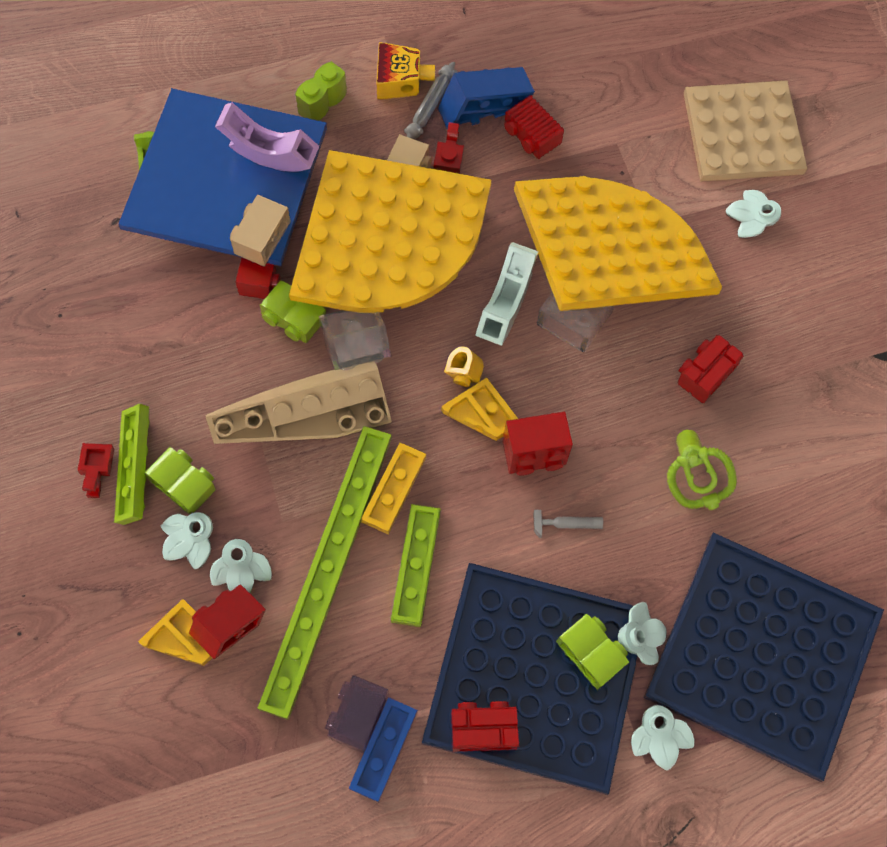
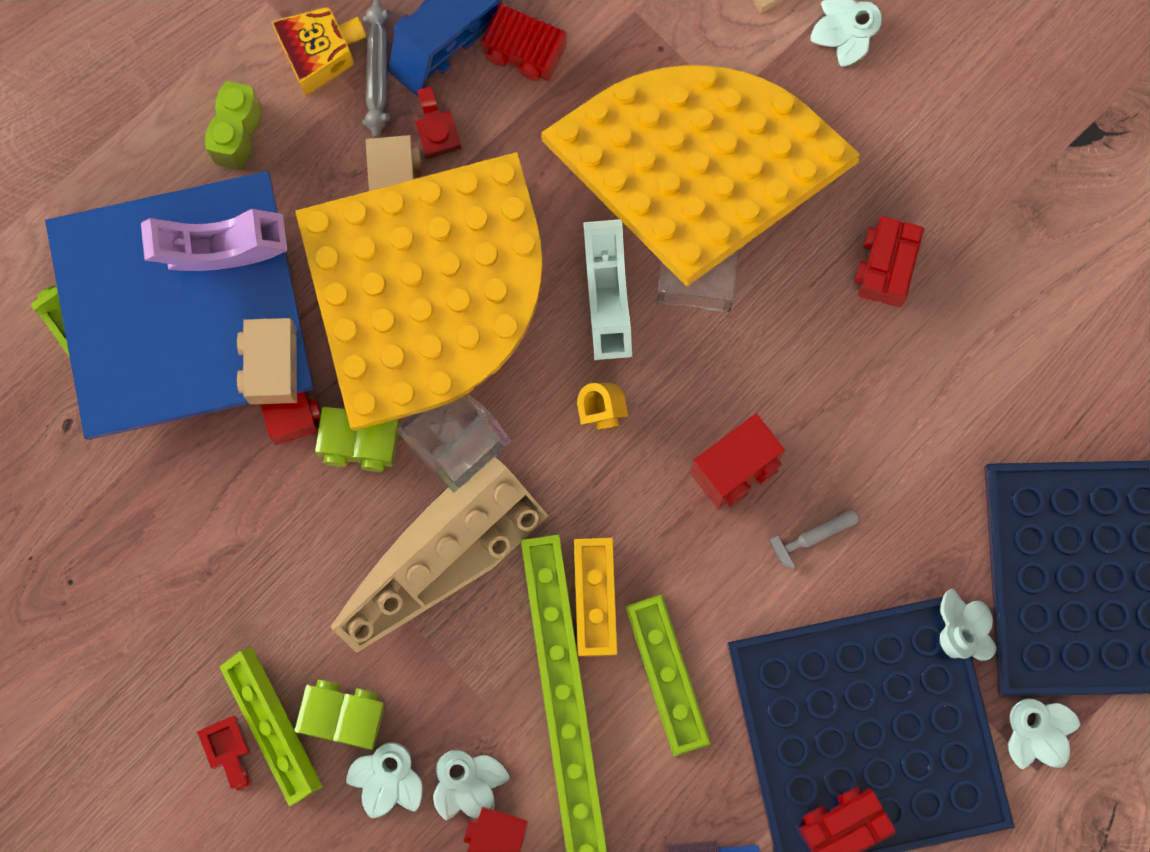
camera: 20 degrees left, 10 degrees up
yellow wing [441,378,518,441] -> none
lime brick [556,614,629,690] -> none
lime piece [667,430,737,510] -> none

